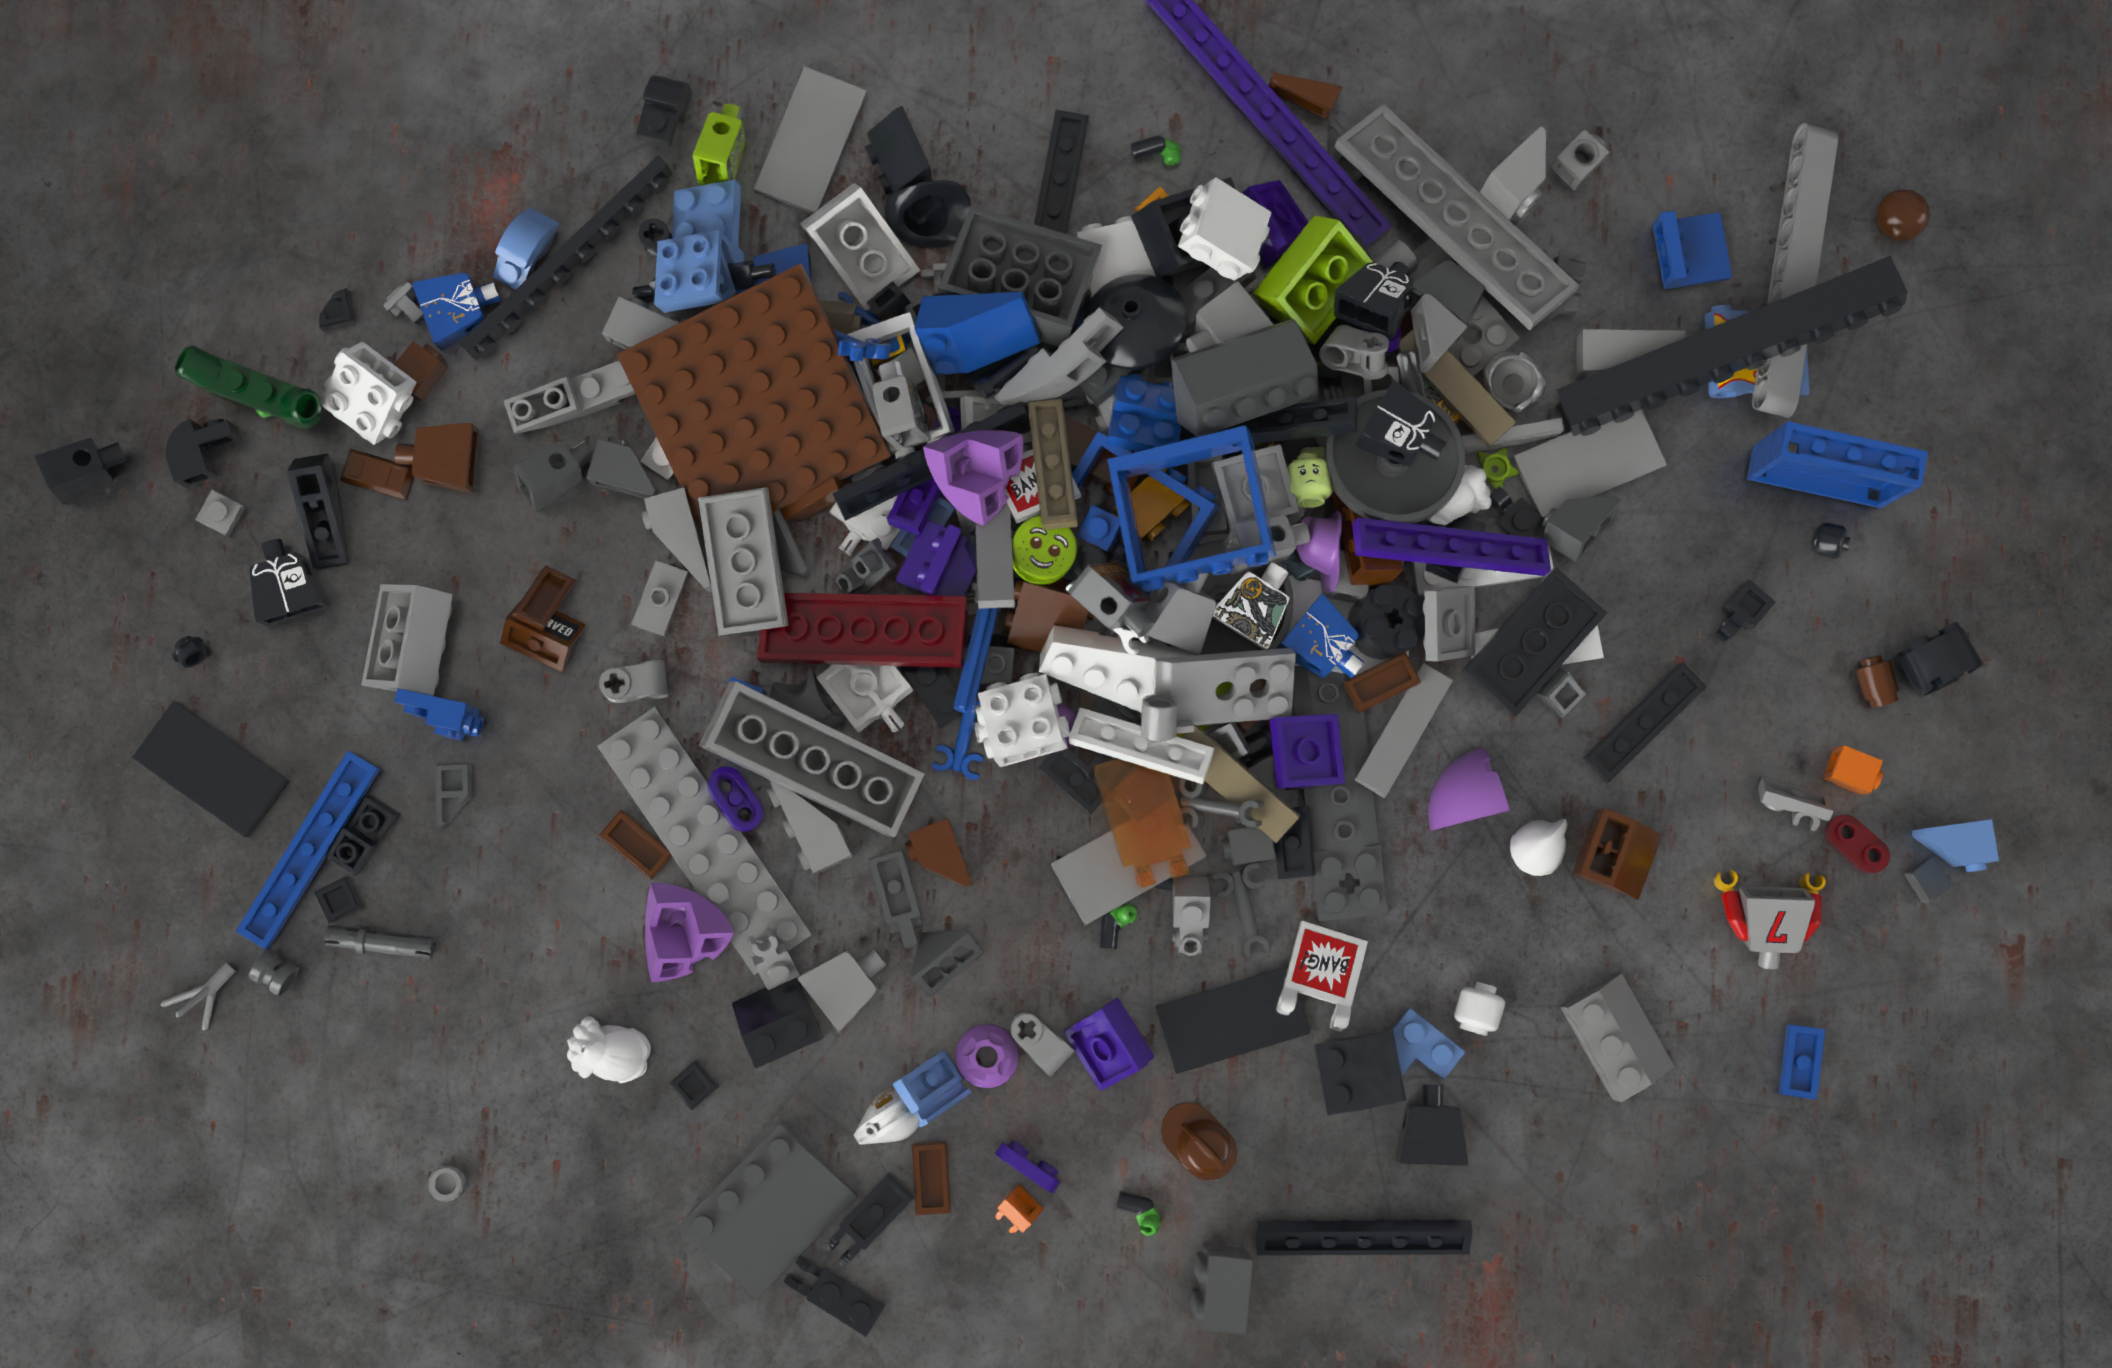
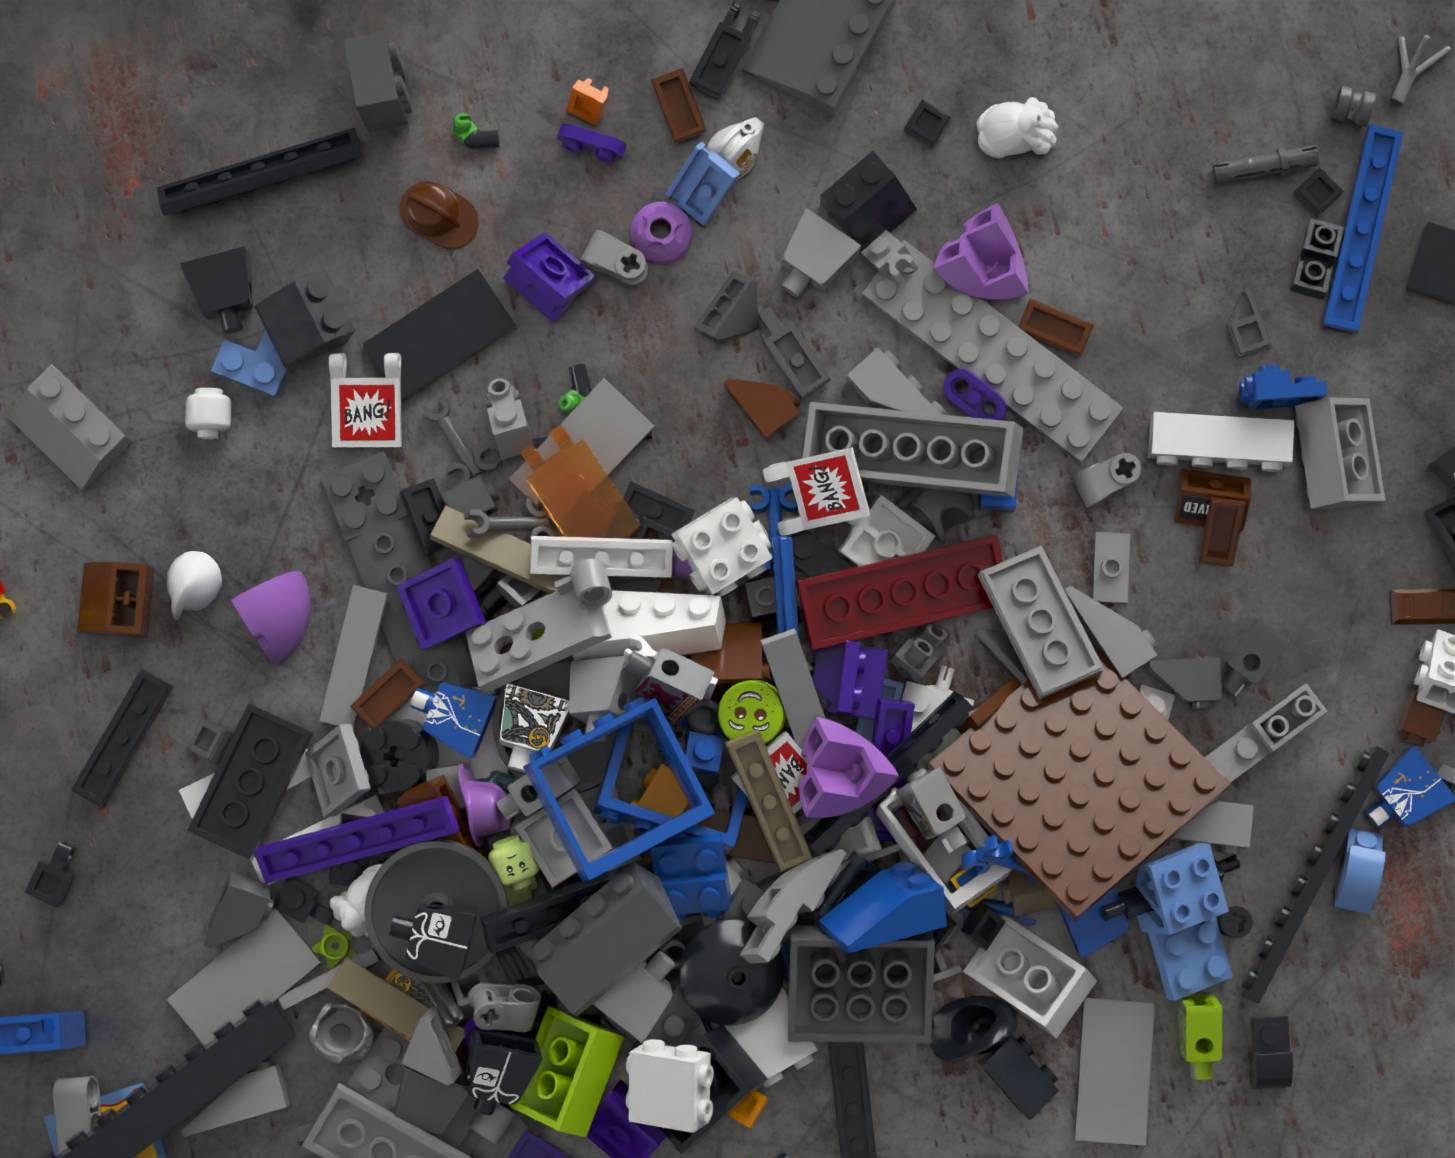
camera: 170 degrees right, 0 degrees up
reddish brown torso [395,423,479,494] -> none
none -> flag [763,447,870,536]
none -> white brick [1148,412,1294,472]

